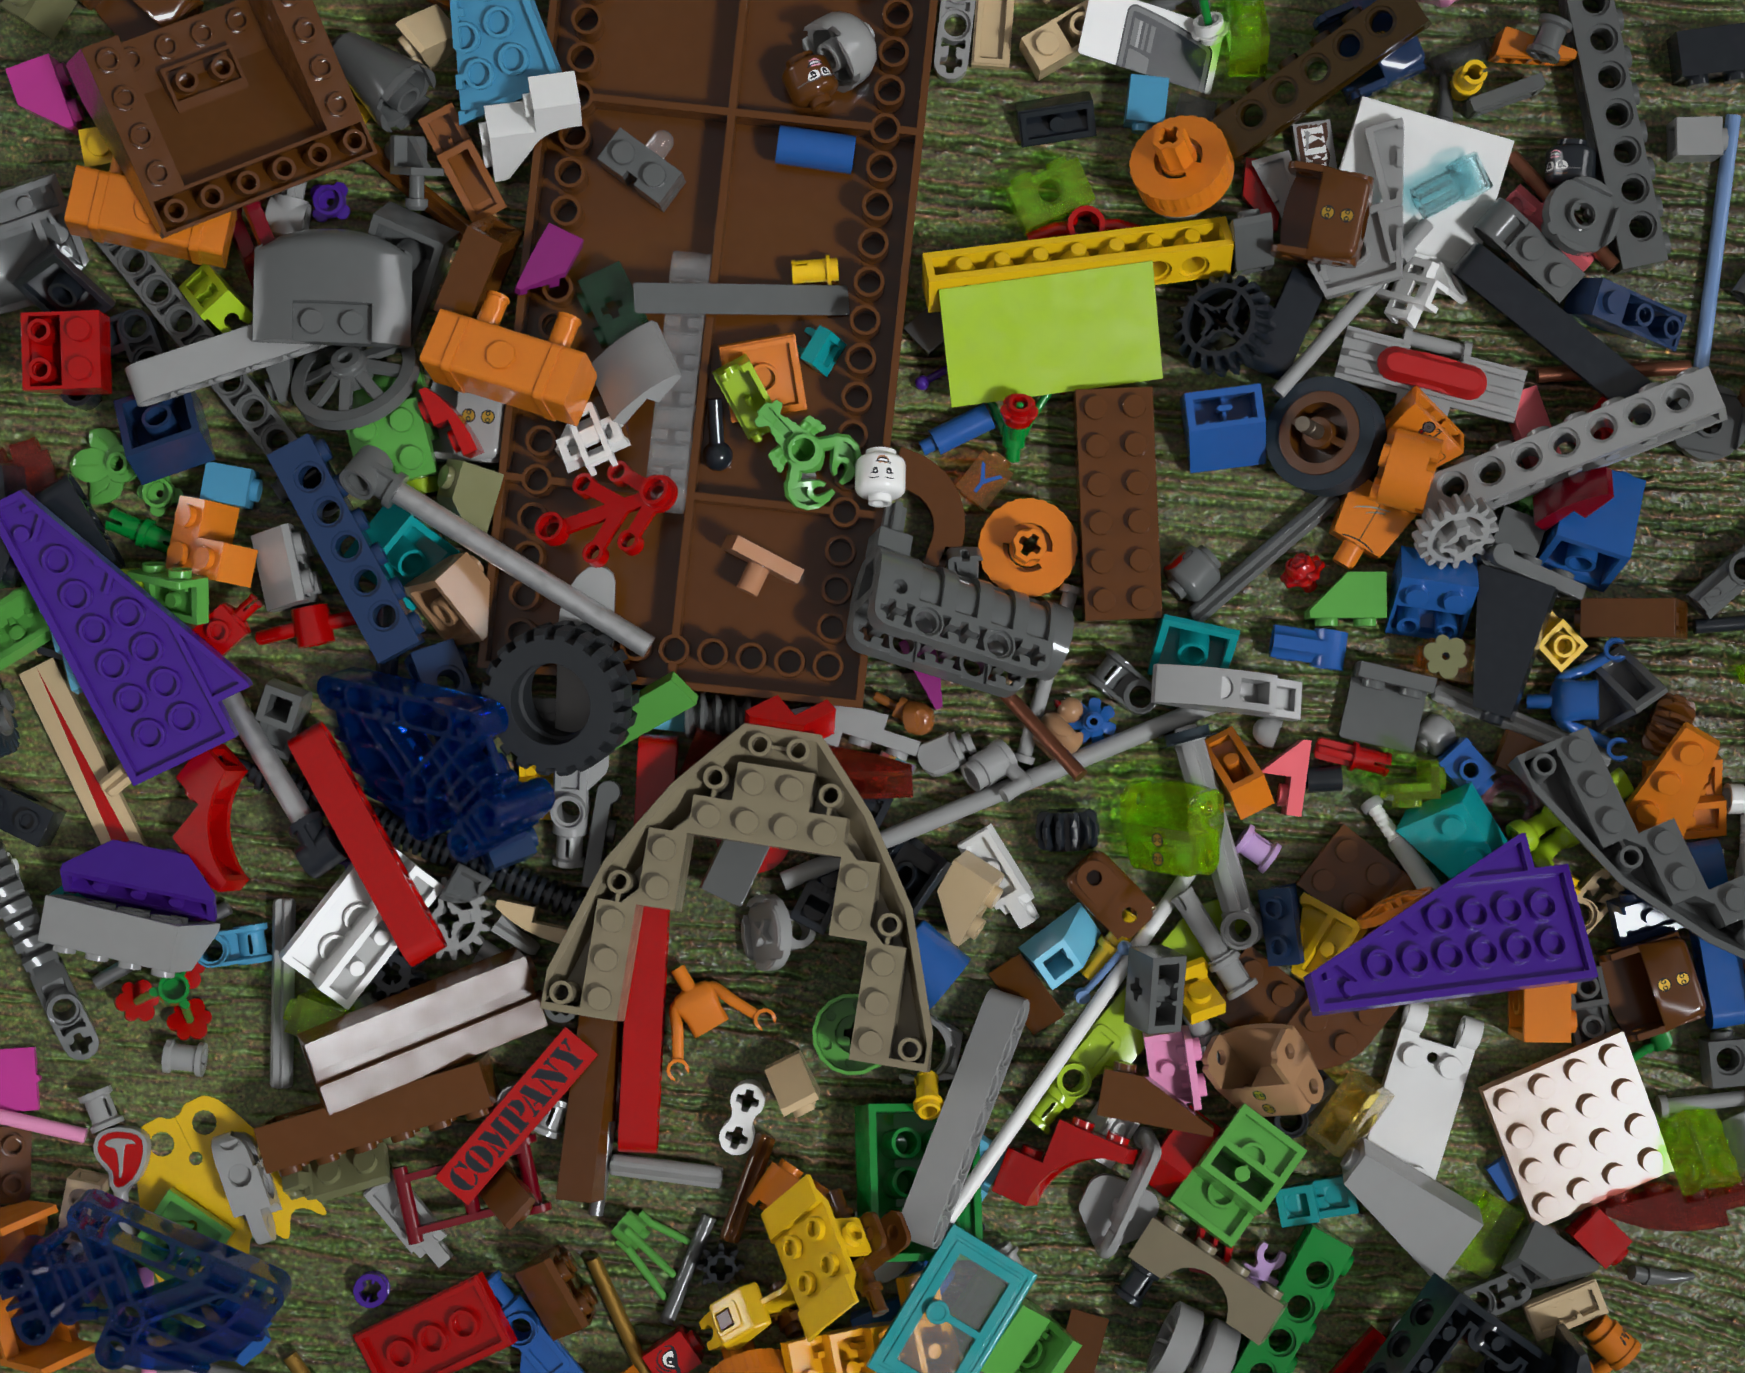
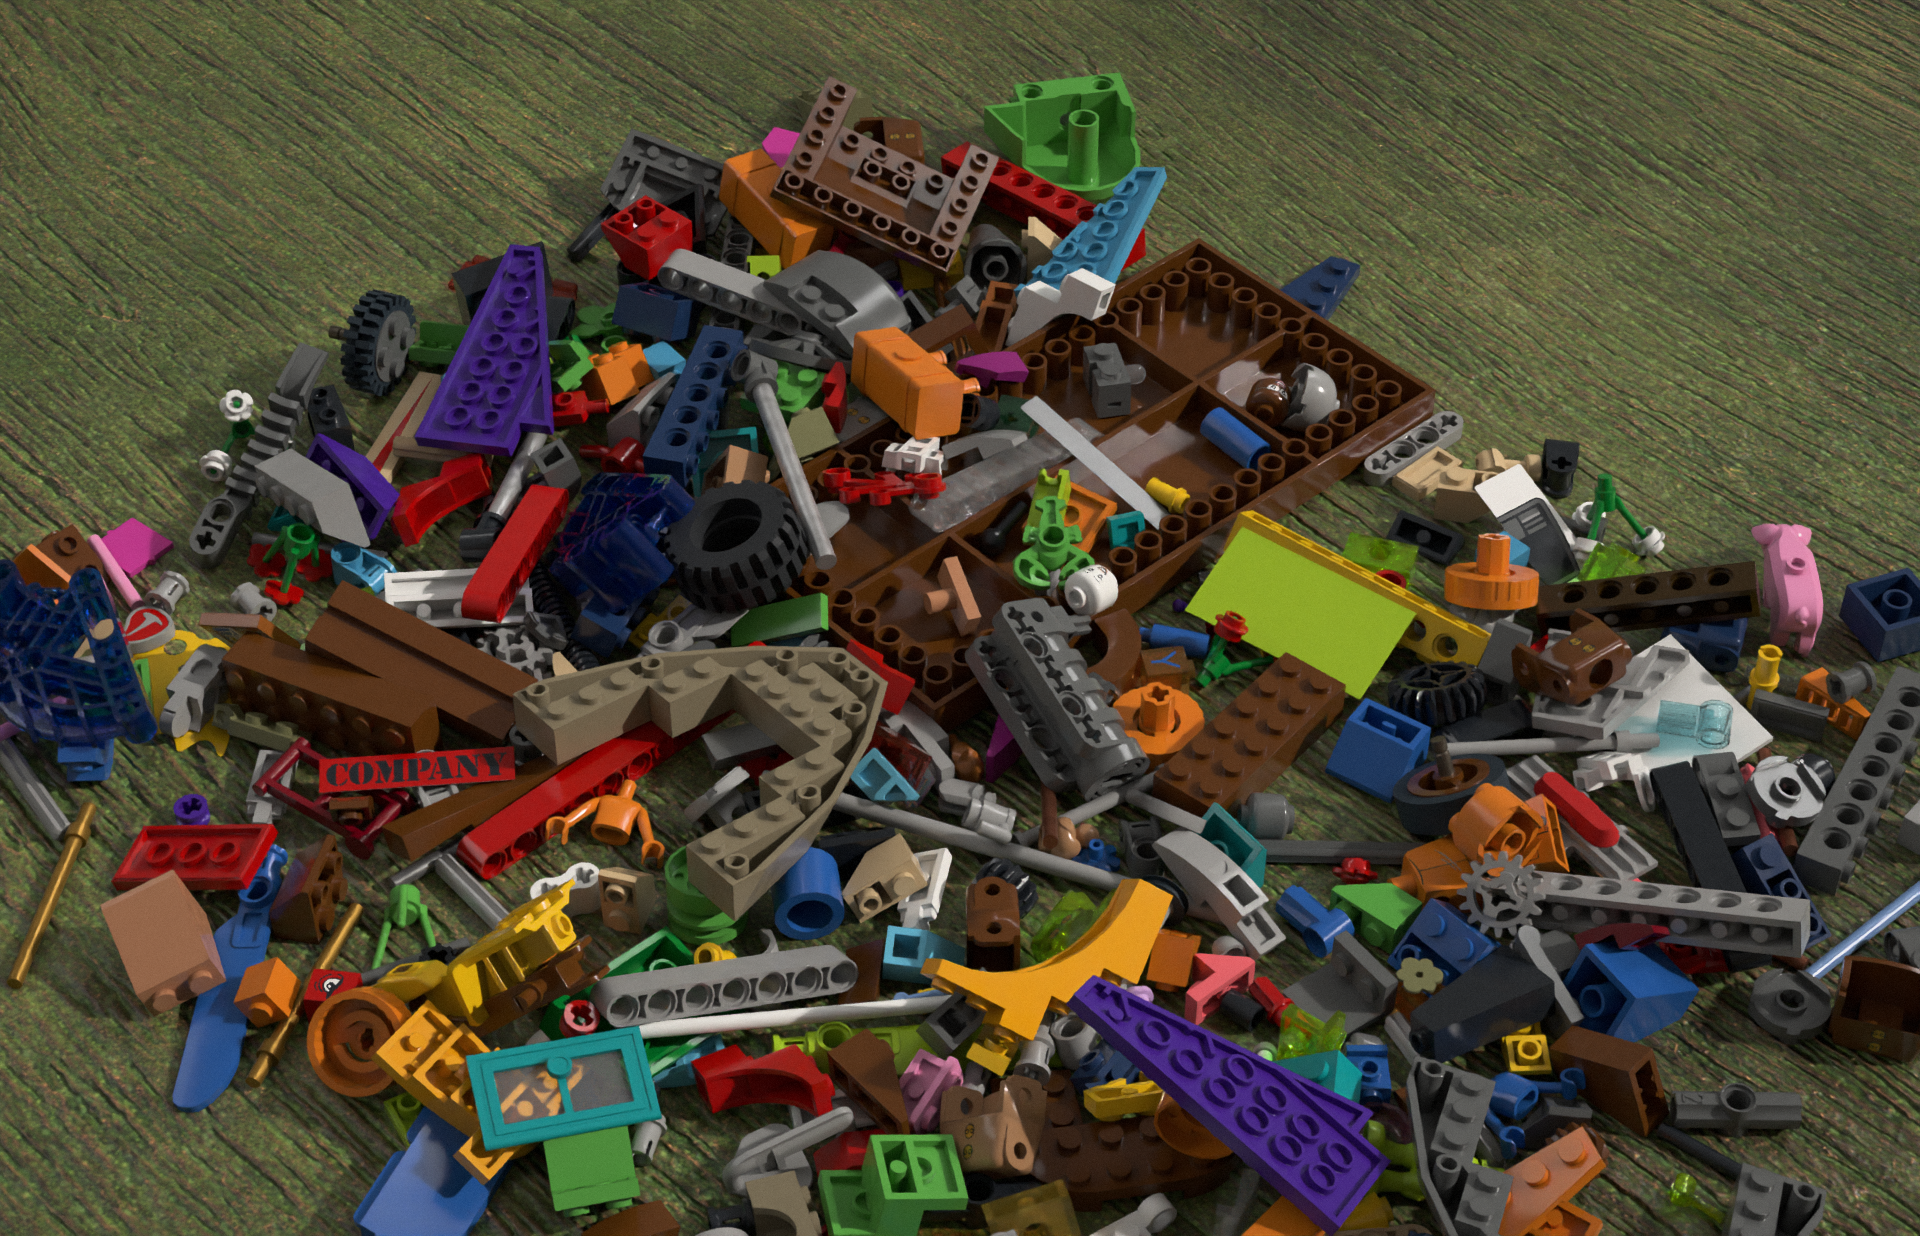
camera: 40 degrees right, 45 degrees down
none -> dark orange tile [198,612,301,649]
none -> red bush [559,1000,600,1038]
none -> medium azure slope [850,748,920,802]
none -> light orange arch [920,879,1173,1045]
none -> black wheel [960,393,1000,432]
none -> light grey piece [1125,789,1207,834]

